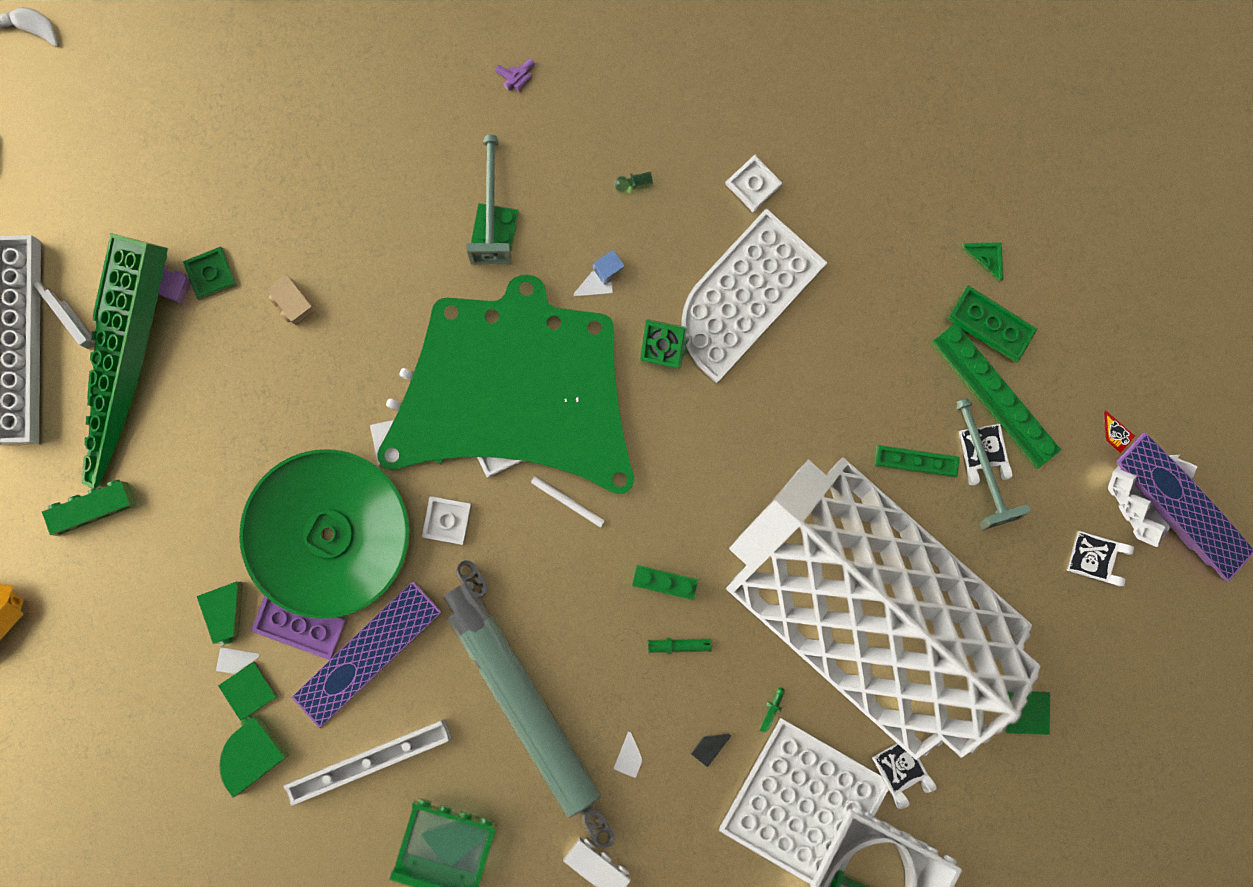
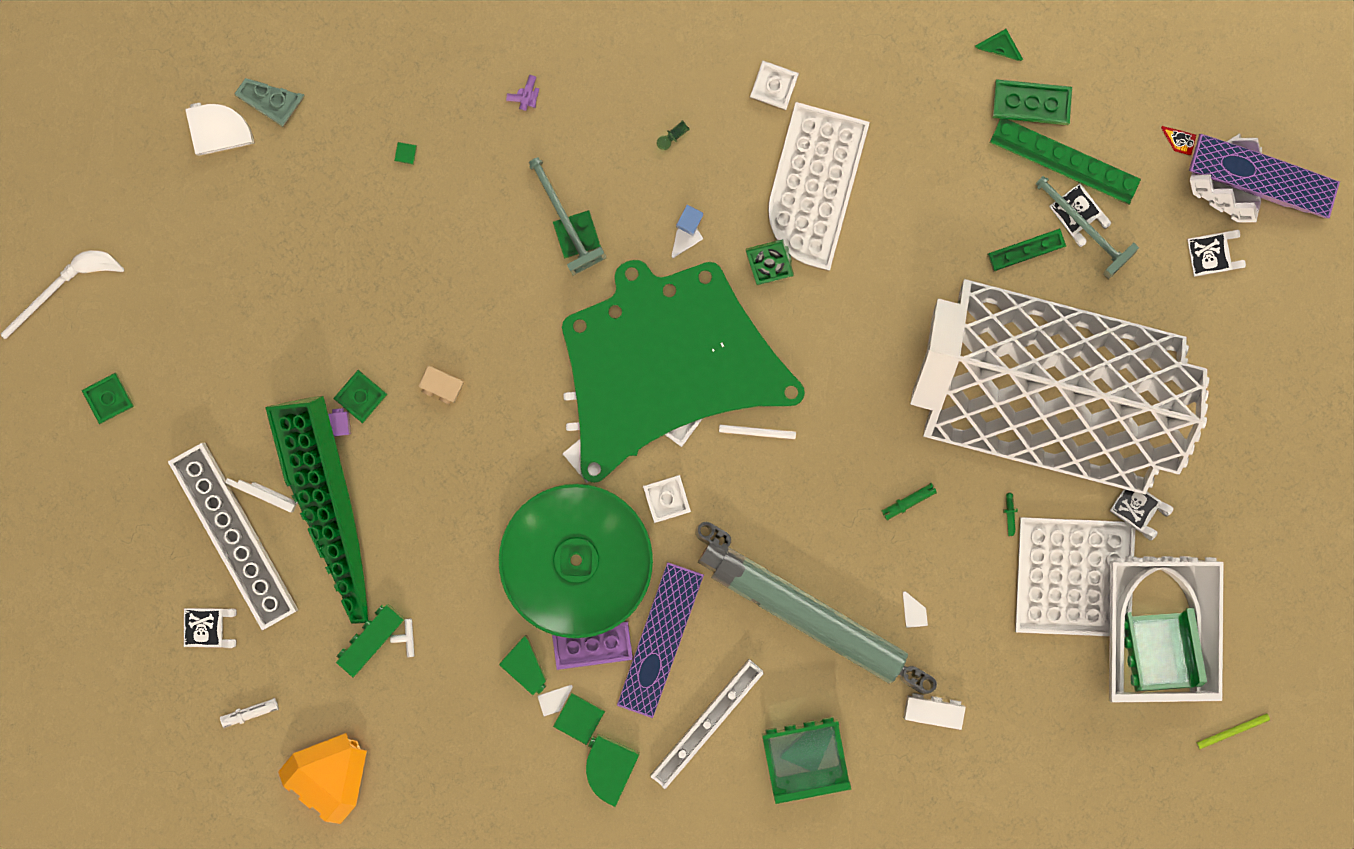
camera: 20 degrees left, 5 degrees up
green arch [632,565,698,600] -> none
pearl dark grey tile [691,733,731,767] -> none
green tile [1006,691,1050,735] -> none
none -> white piece [390,618,414,657]
none -> green tile [394,142,417,165]

